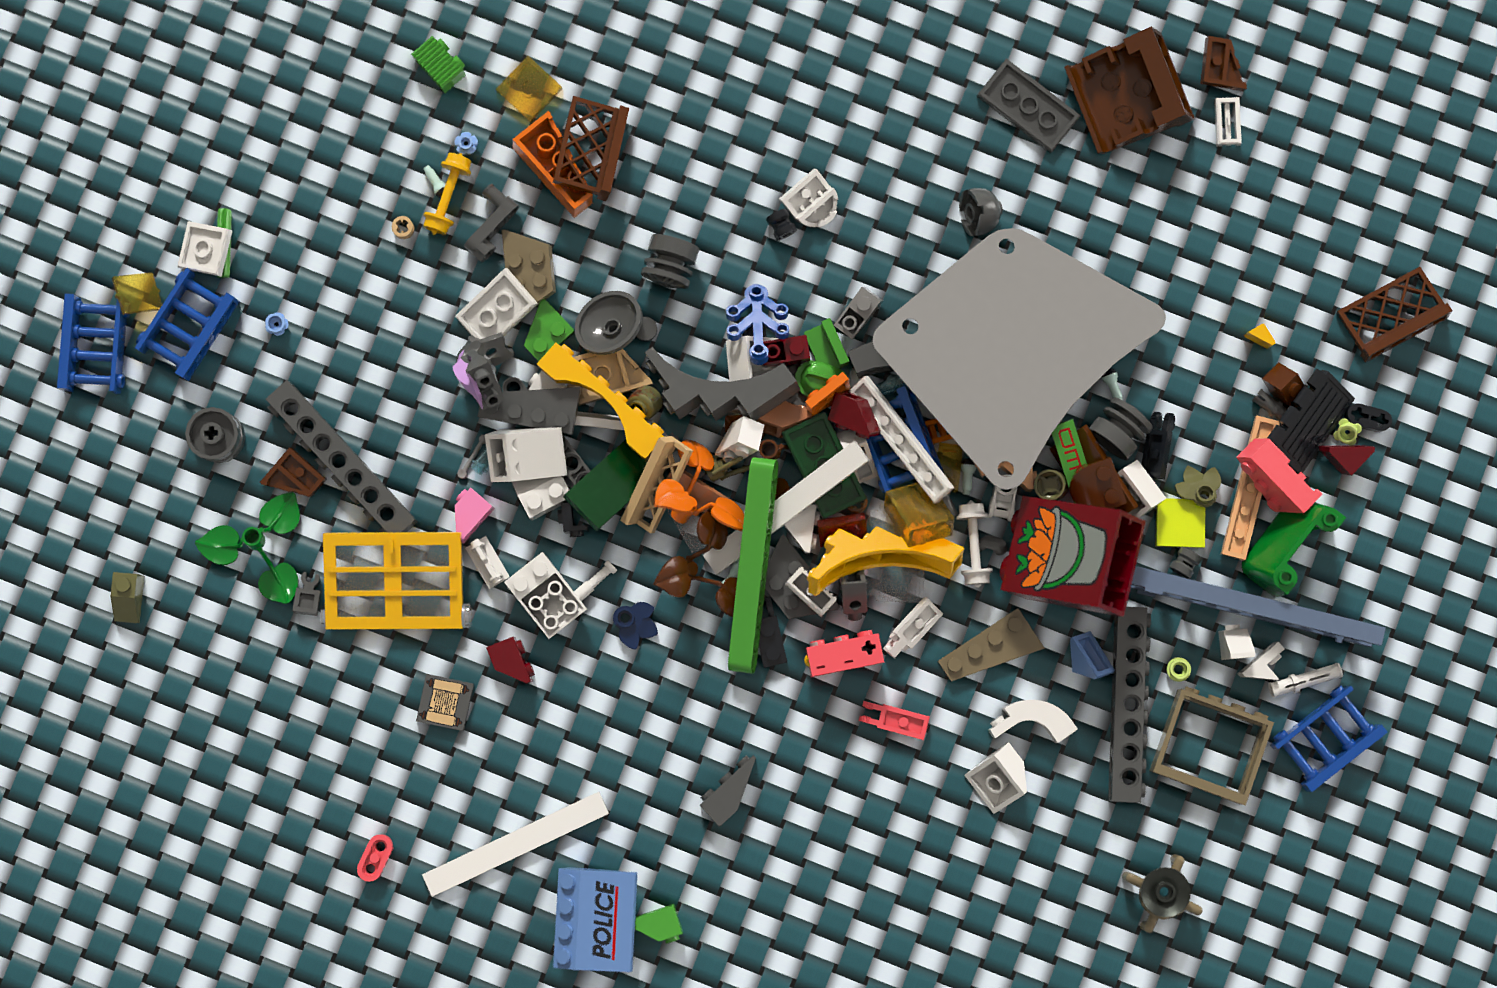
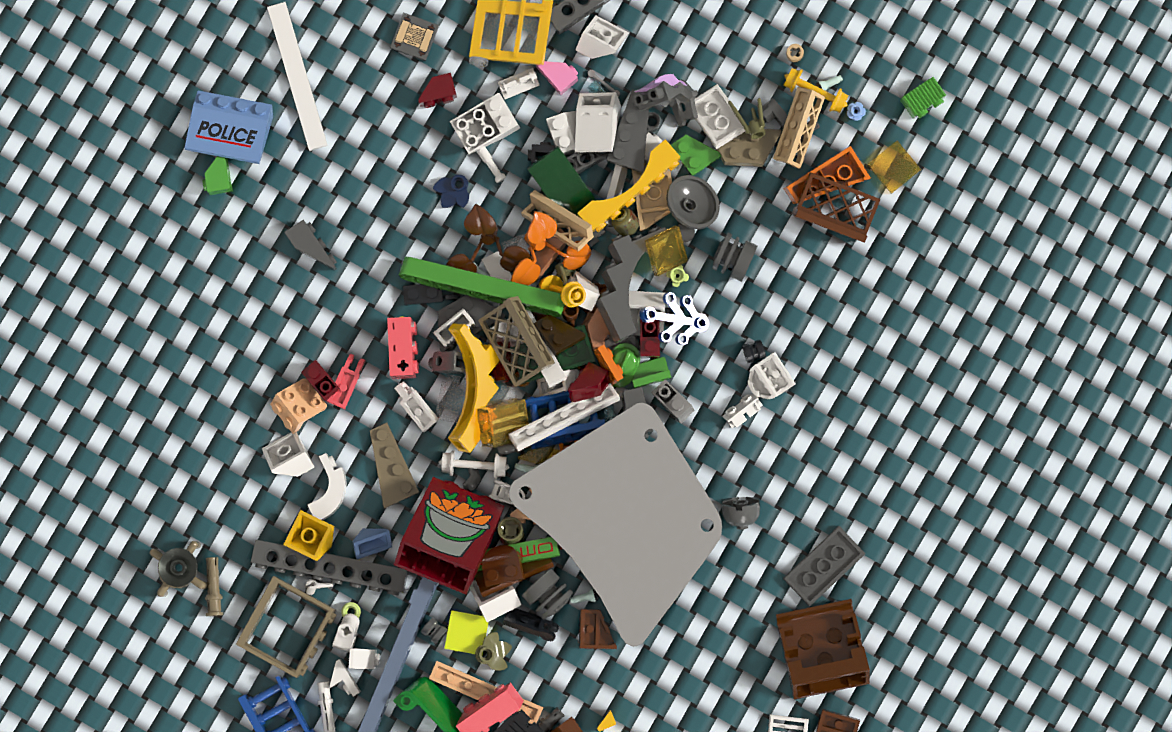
camera: 100 degrees right, 0 degrees up
none -> dark tan pin [205,557,223,616]
none -> light nougat bracket [270,378,327,434]
none -> yellow slope [283,510,334,561]
none -> dark red slope [301,360,340,401]
none -> white hand [305,579,333,595]
none -> white piece [332,614,360,652]
none -> dark tan fence [478,296,555,387]
none -> dark brown wing [534,314,586,356]
none -> yellow piece [538,275,586,307]
none -> white slope [575,15,629,59]
none -> reddish brown wing [579,609,617,649]
none -> clear yellow tile [645,225,688,276]
none -> yellowish green plate [666,265,689,287]
none -> white hinge [722,393,763,429]
none -> olive plant [728,98,766,139]
none -> tan fence [773,87,825,169]

